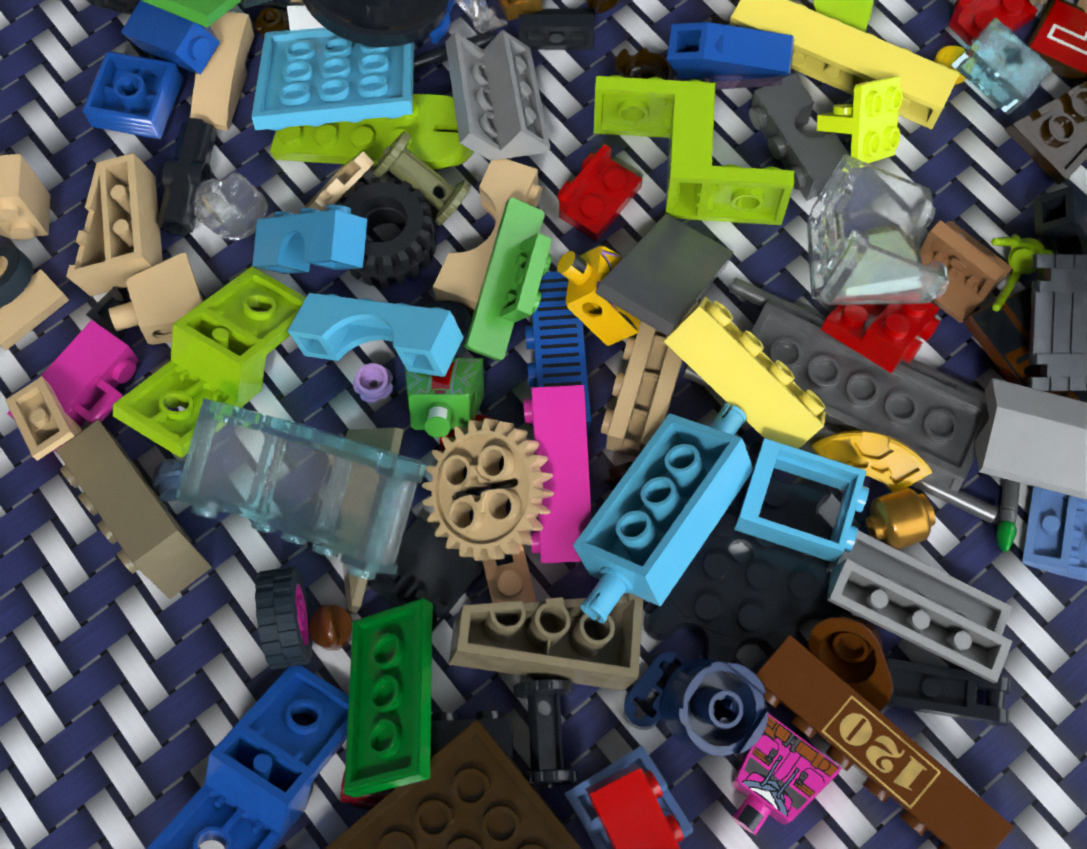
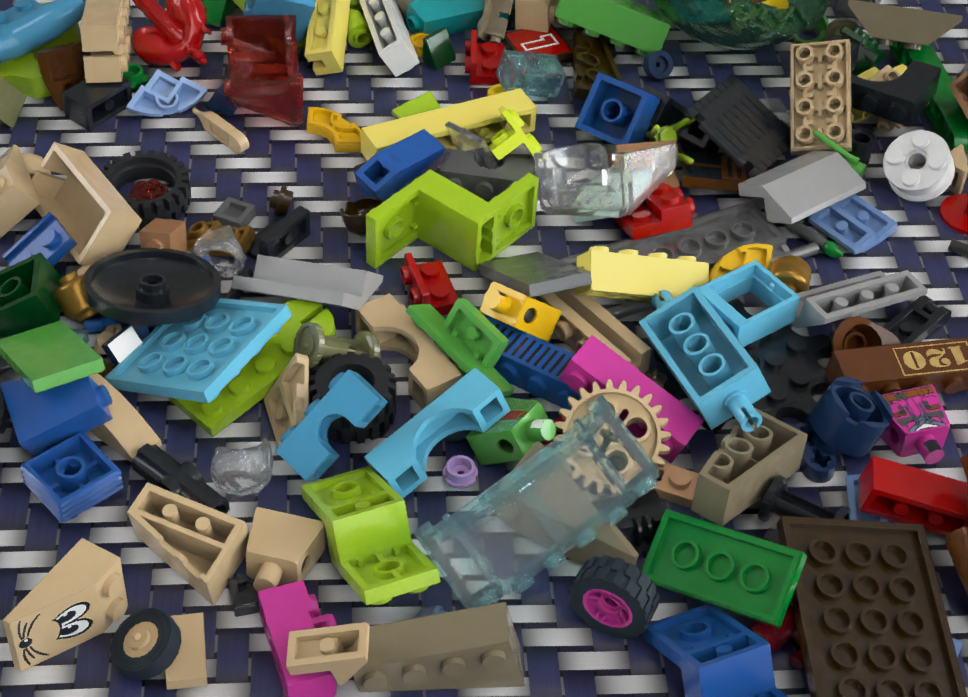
camera: 60 degrees left, 25 degrees down
none -> clear piece [445,121,499,169]
none -> blue brick [575,72,661,145]

